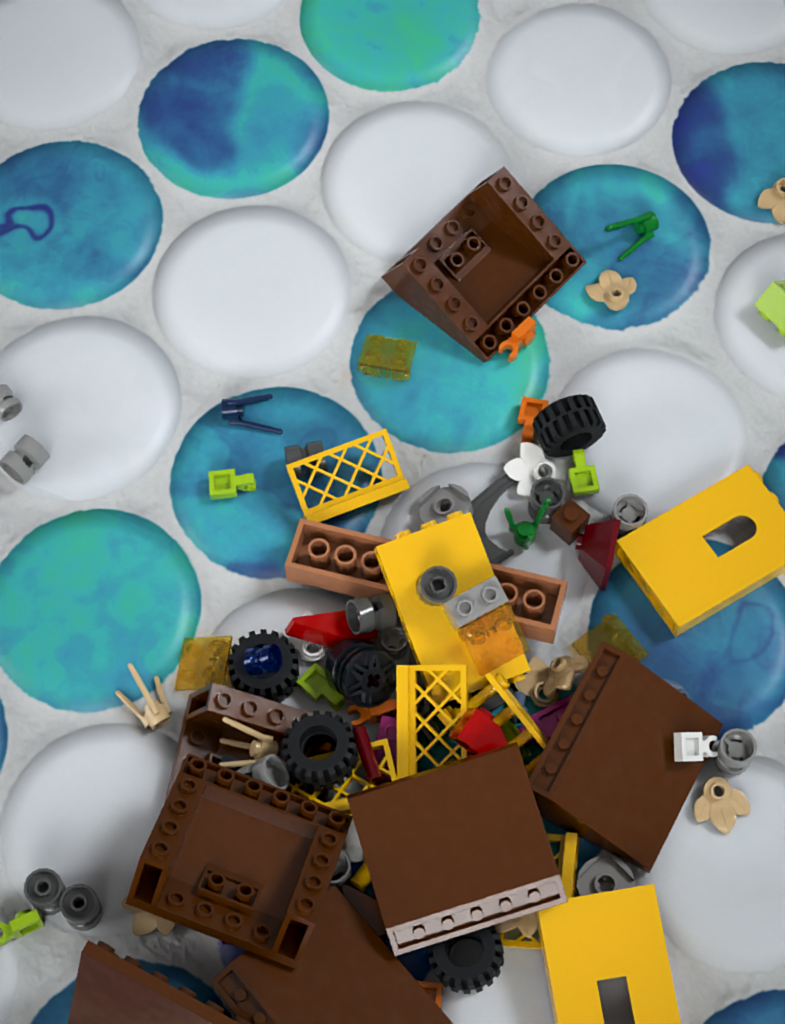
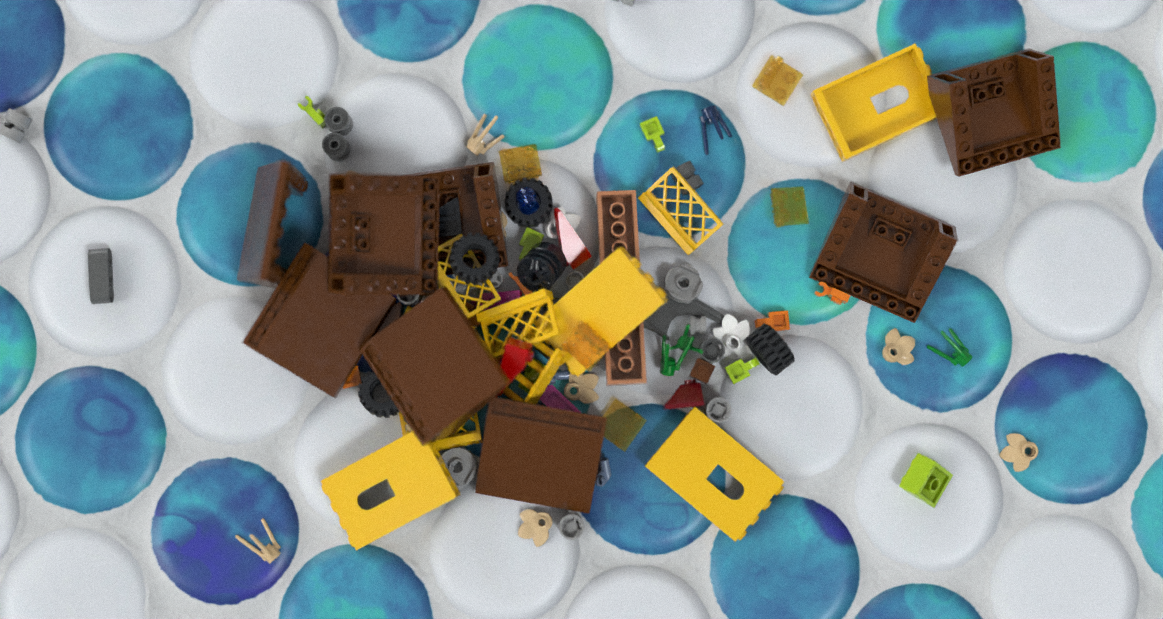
camera: 70 degrees right, 20 degrees up
tan plant [219,717,278,768] -> none
light grey wheel [236,754,290,790] -> none
dark grey wheel [346,593,397,635] -> none
dark red piece [352,726,382,784] -> none
dark grey wheel [416,566,457,606] -> none
light grey brick [442,576,509,630] -> none
tan plate [543,655,590,698] -> none
white plate [673,732,718,762] -> none
none -> green plant [659,335,695,376]
none -> light grey wheel [690,316,706,335]
none -> clear yellow hinge [751,55,804,106]
none -> yellow panel [810,43,937,162]
none -> reddish brown slope [927,49,1061,177]

